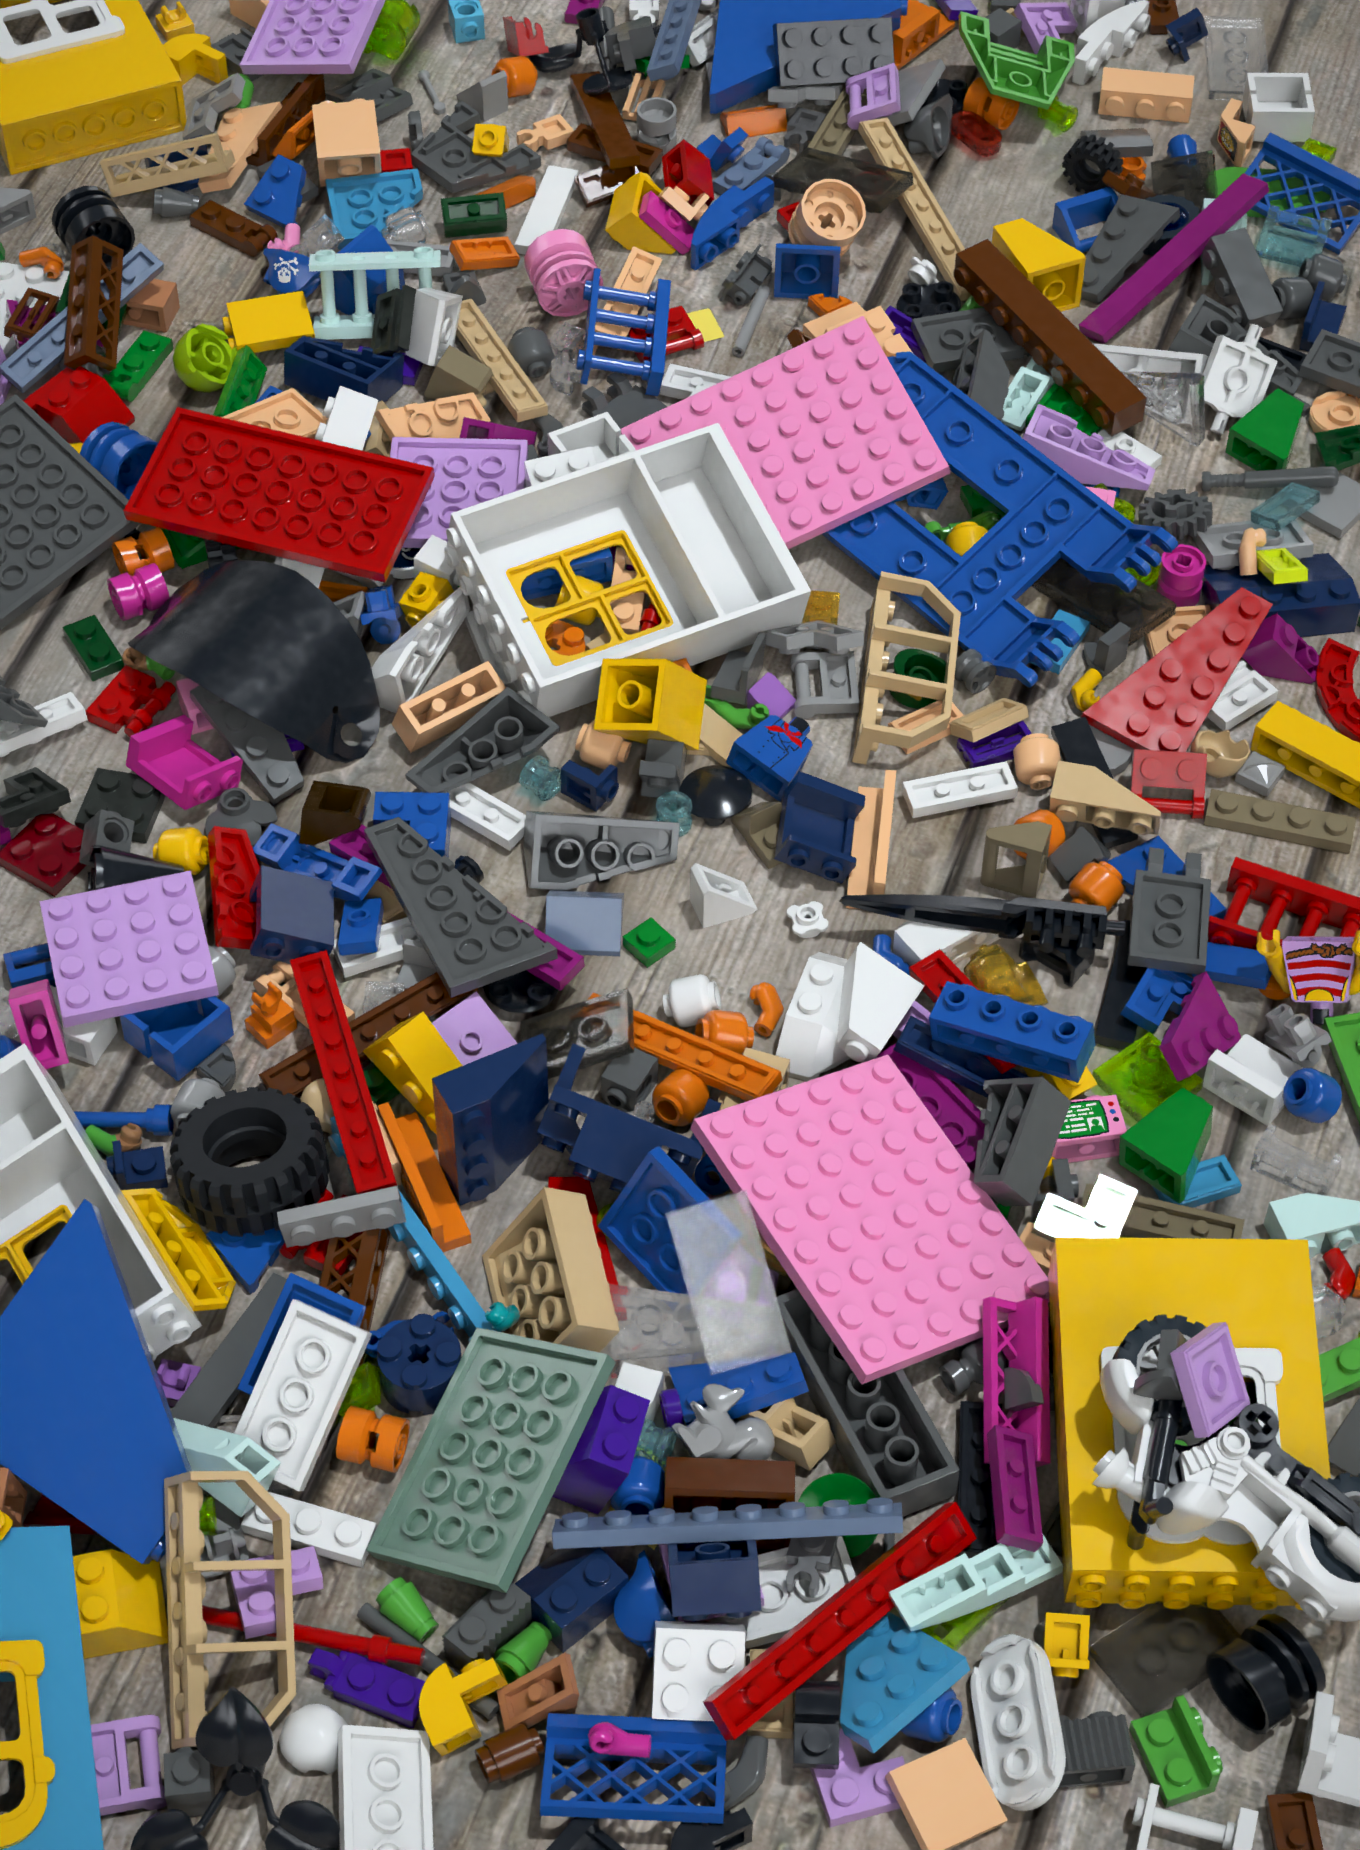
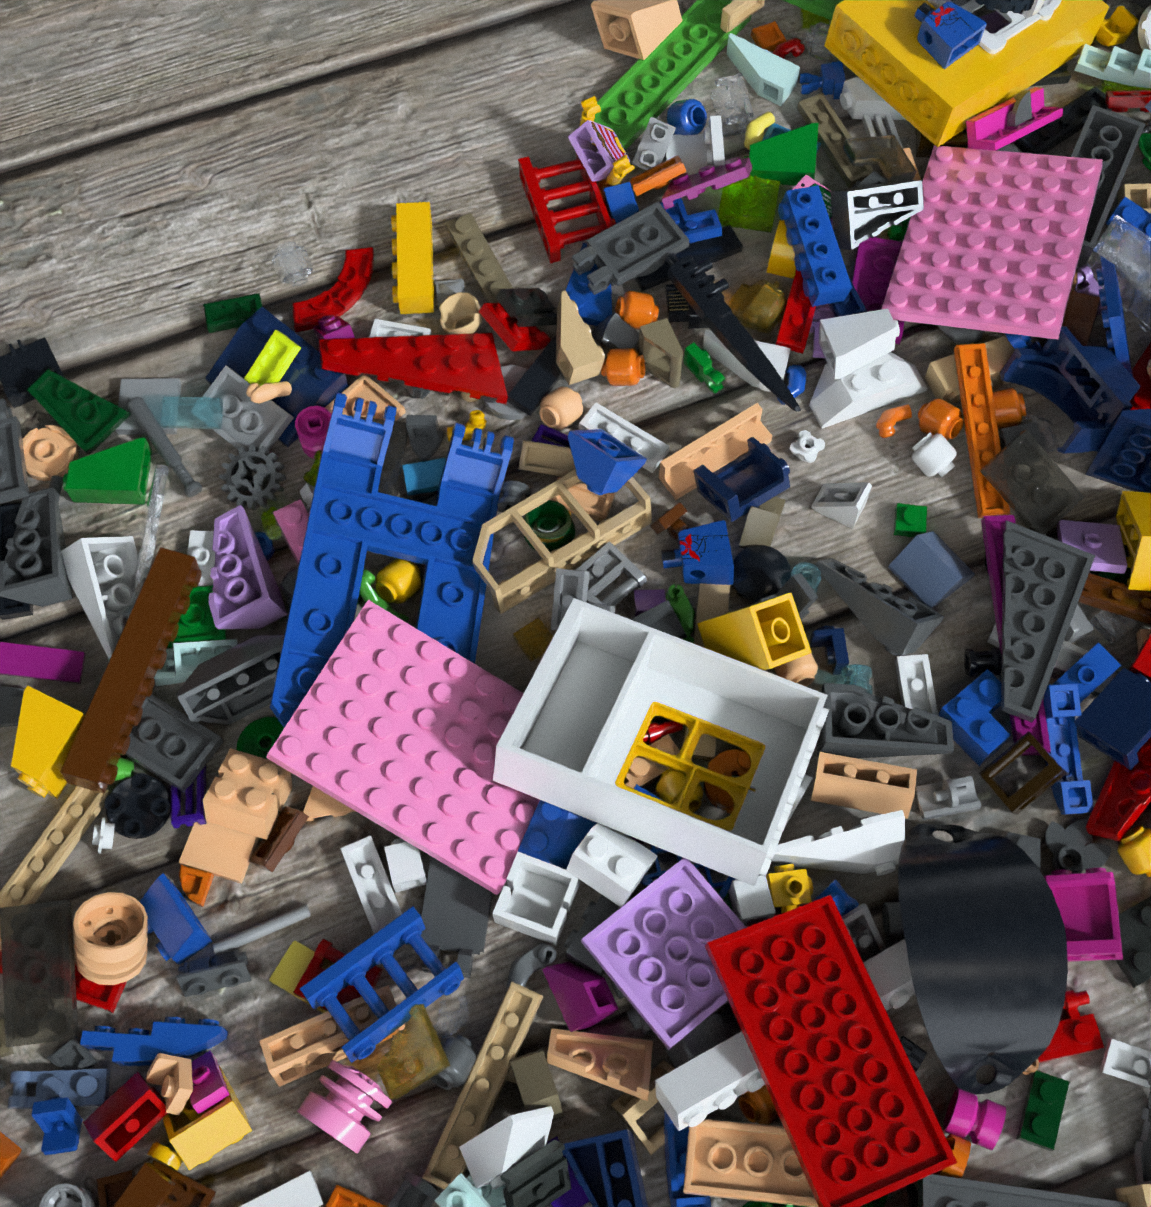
camera: 130 degrees left, 15 degrees up
magenta plate [987,1425,1043,1552] -> none
white plate [1194,324,1278,435] -> none
none -> clear yellow wing [377,1004,451,1100]
none -> pearl dark grey plate [496,288,557,327]
none -> blue slope [568,429,647,495]
none -> orange plate [629,156,687,196]
none -> reddish brown tile [650,502,689,540]
none -> green plate [683,342,725,394]
none -> light yellow arm [744,112,775,150]
none -> blue torso [914,2,987,69]
none -> light grey hips [915,776,981,820]

